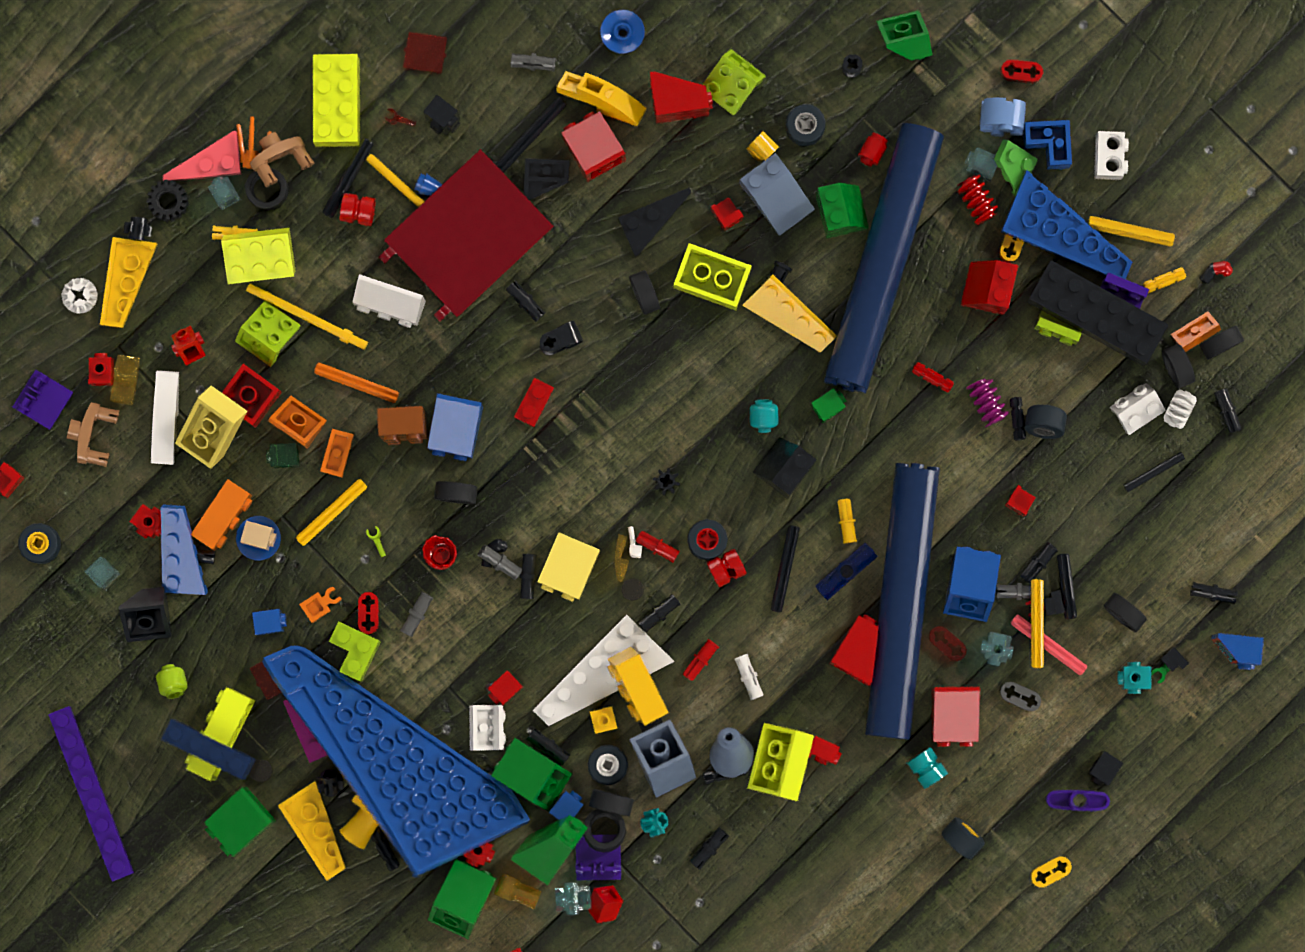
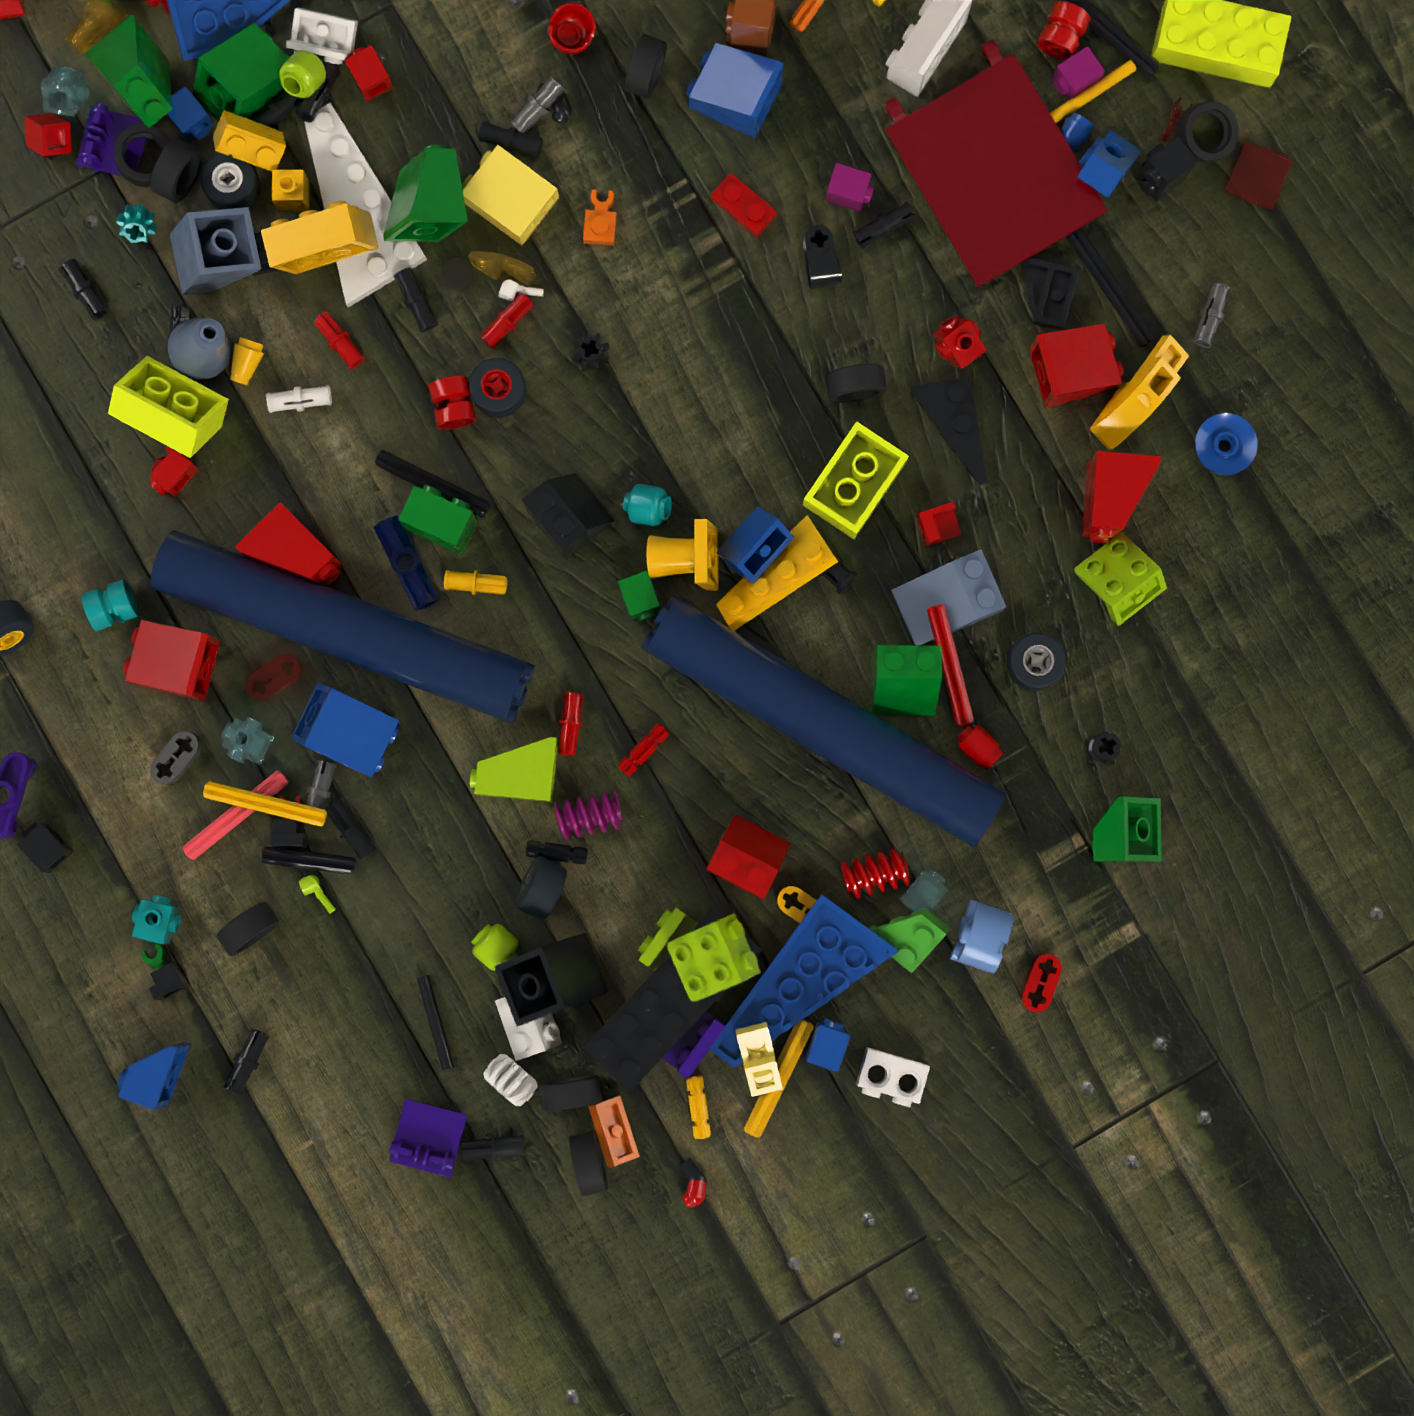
camera: 100 degrees right, 0 degrees up
yellow piece [747,131,779,162] -> none
red panel [1005,485,1036,517] -> none
blue brick [1023,120,1072,170] -> none
none -> yellow brick [213,110,286,172]
none -> yellow cone [230,337,264,385]
none -> lime head [279,50,326,98]
none -> black pin [296,62,341,123]
none -> lime hand [299,875,336,914]
none -> green slope [383,145,468,242]
none -> dark purple hinge [389,1099,467,1178]
none -> green brick [398,485,478,555]
none -> lime slope [470,737,558,802]
none -> lime head [471,924,519,971]
none -> black slope [494,933,608,1027]
none -> red axle [558,692,584,756]
none -> orange plate [583,189,617,246]
none -> yellow plant [646,519,719,591]
none -> lime bracket [667,913,761,1001]
none -> blue brick [716,506,794,584]
none -> light yellow slope [735,1022,783,1097]
none -> blue brick [805,1018,850,1072]
none -> magenta brick [825,163,875,212]
none -> red axle [927,604,974,726]
none -> red brick [933,316,987,369]
none -> magenta brick [1053,46,1105,100]
none -> blue brick [1077,130,1141,198]
none -> black tyre [1175,101,1238,162]

